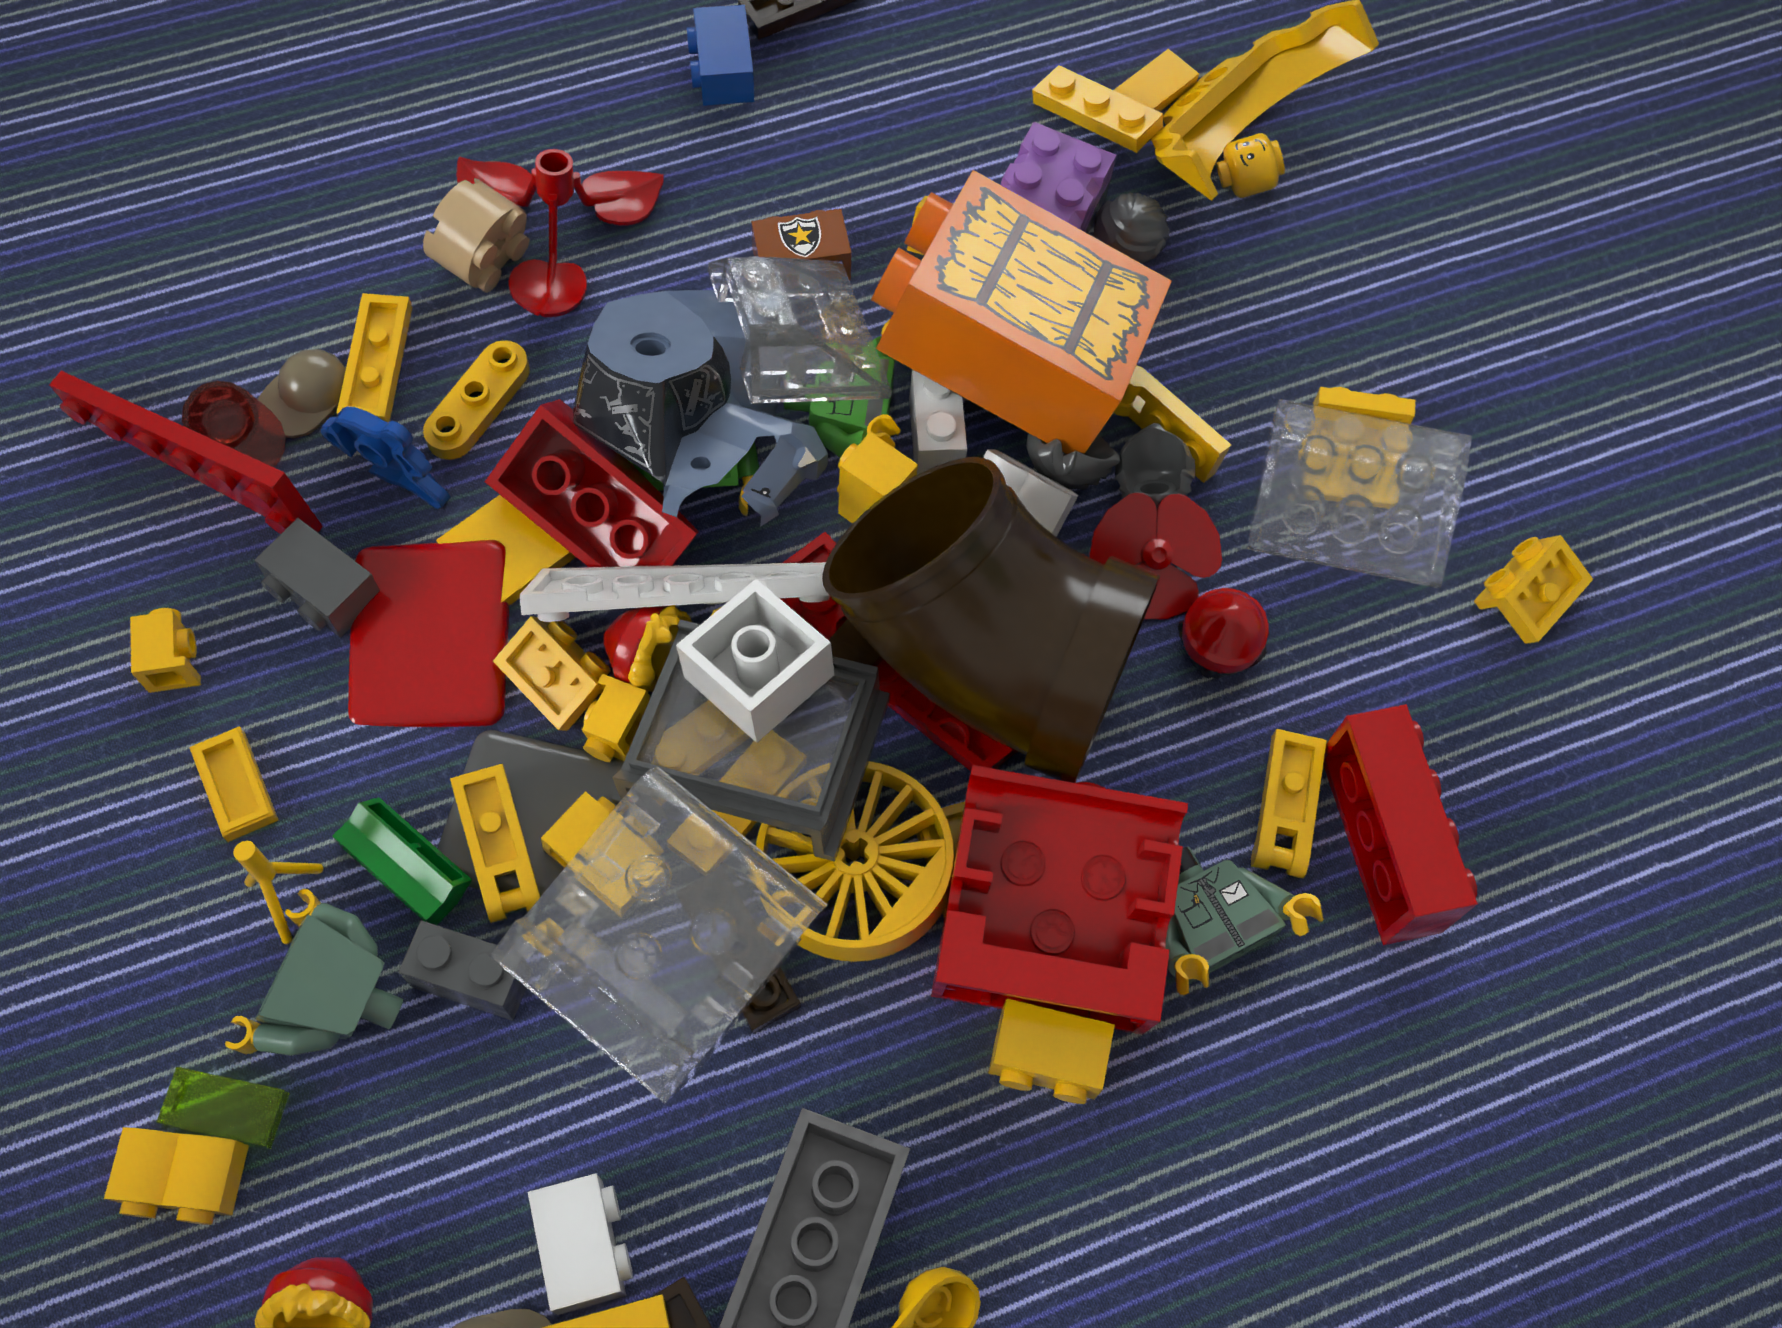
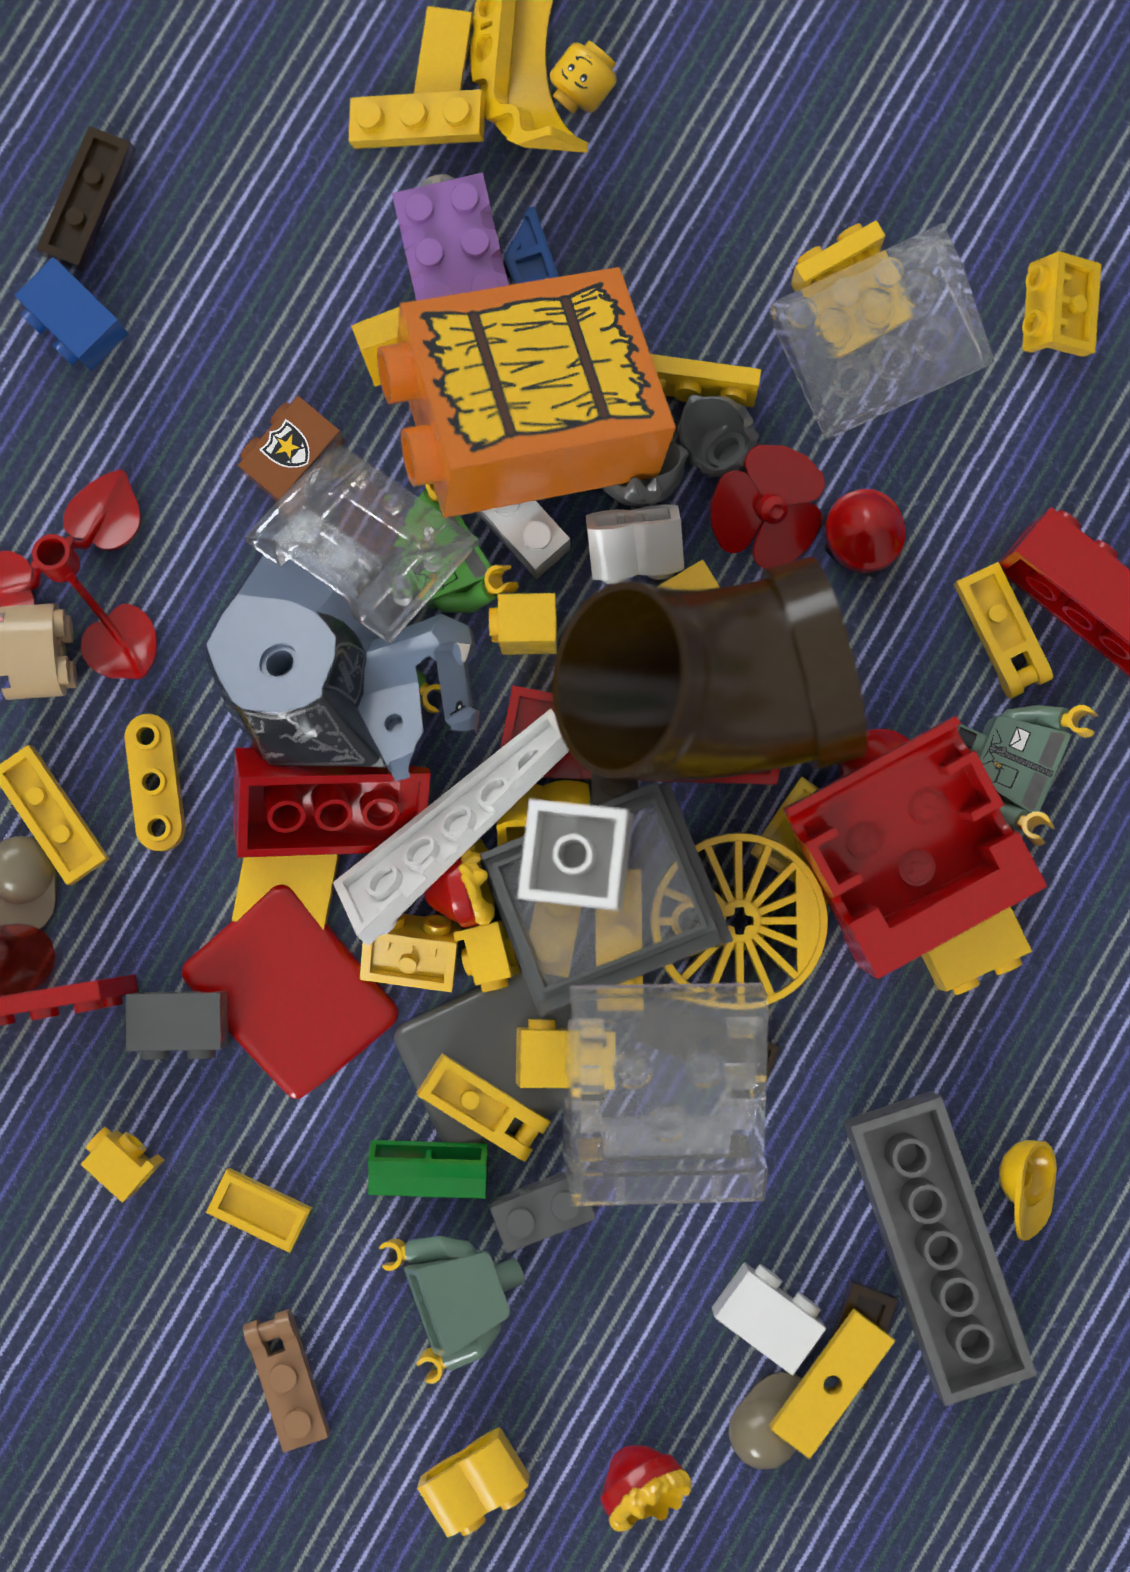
camera: 25 degrees left, 20 degrees up
clear neon green tile [156,1067,290,1149] -> none
yellow plant [233,841,324,944] -> none
blue tile [321,406,450,509] -> none
dark grey hair [1094,192,1170,264] -> none
none -> medium nougat plate [243,1309,331,1453]

